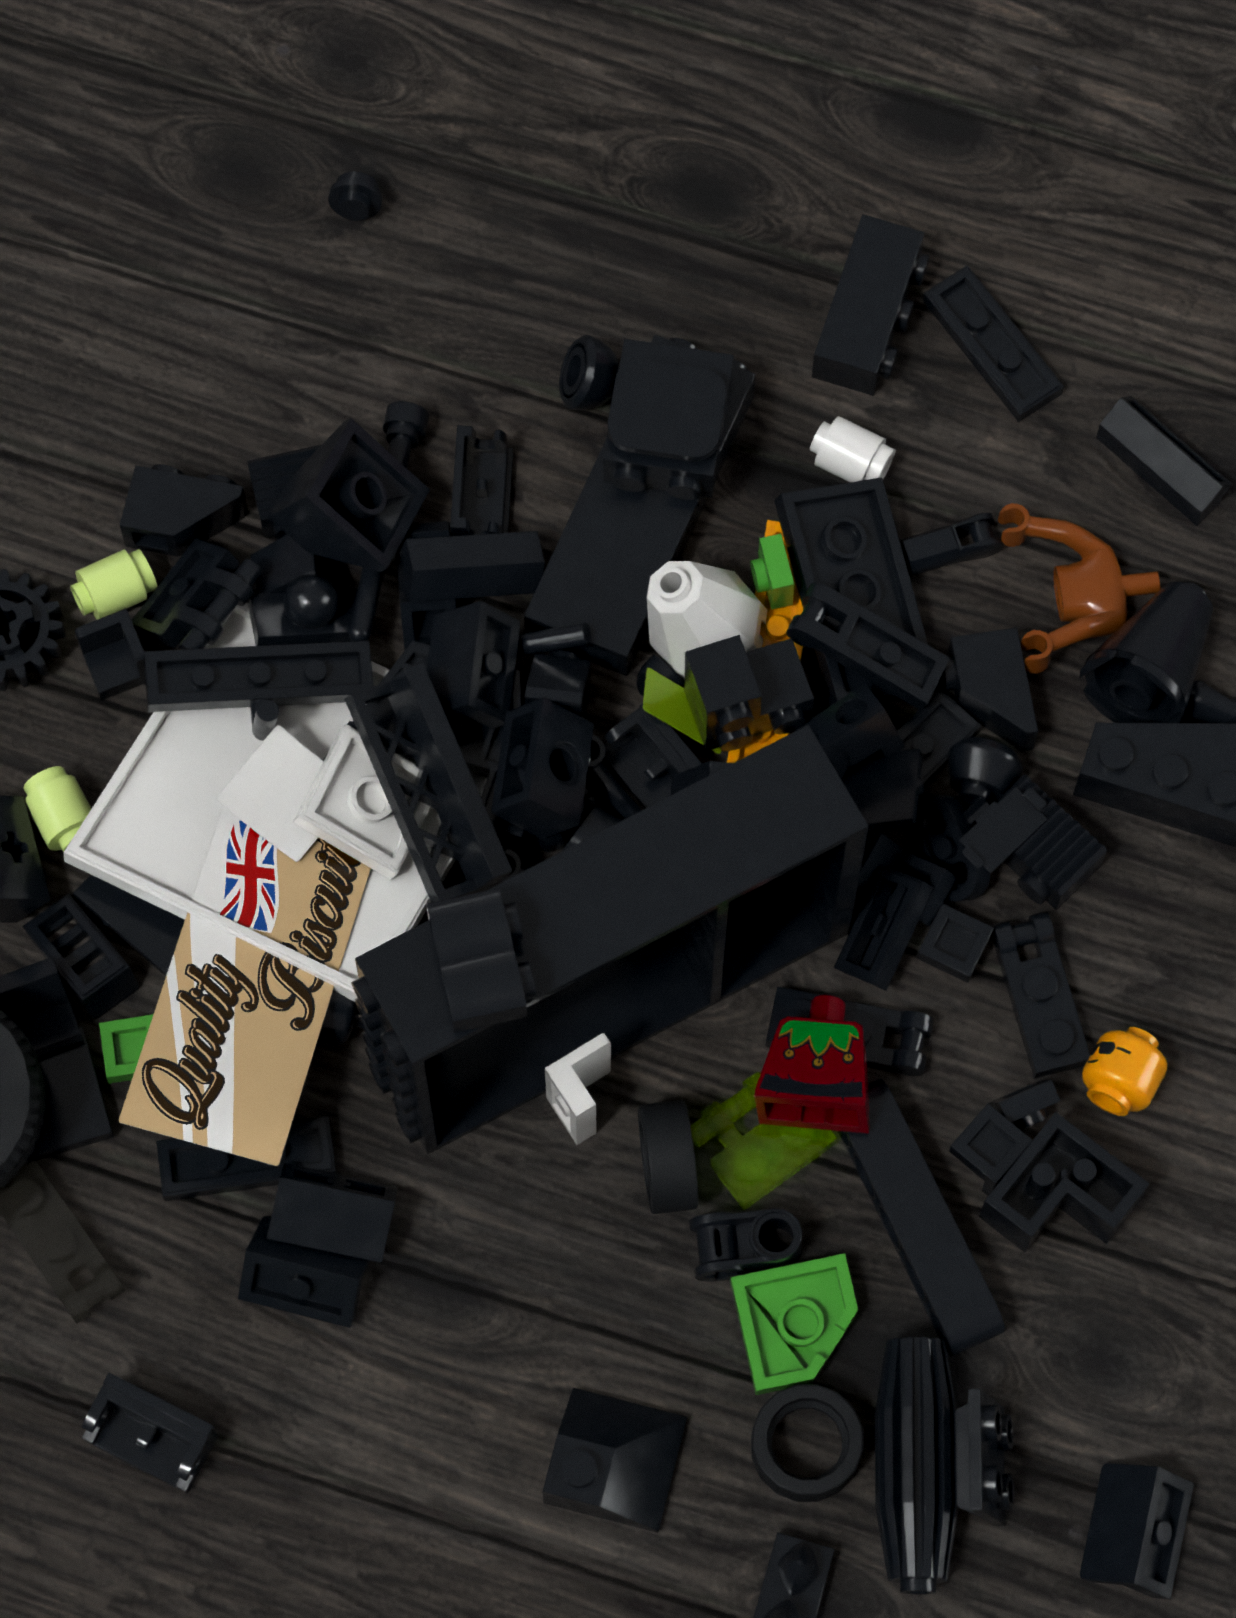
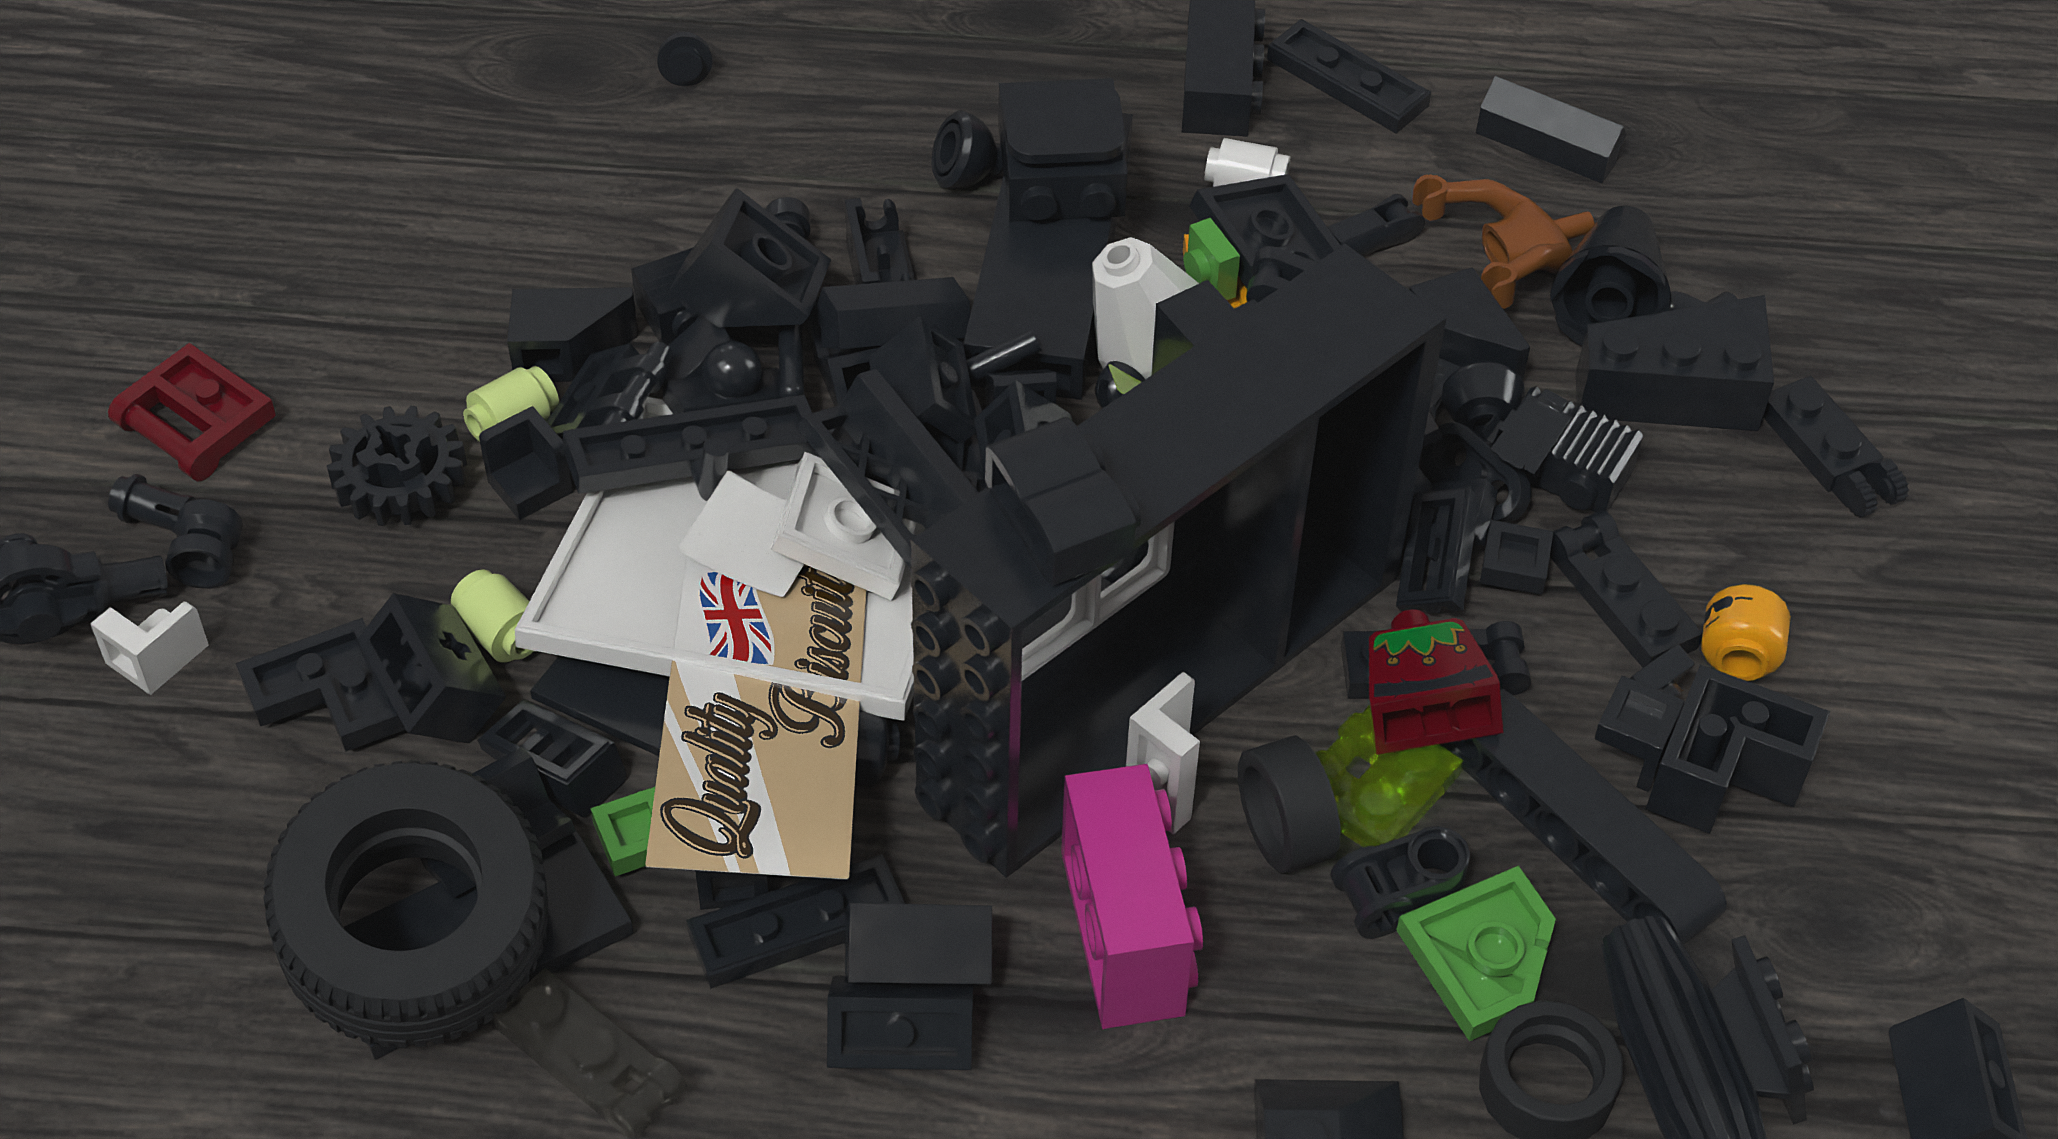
camera: 15 degrees left, 20 degrees down
none -> dark pink brick [1061,764,1203,1029]

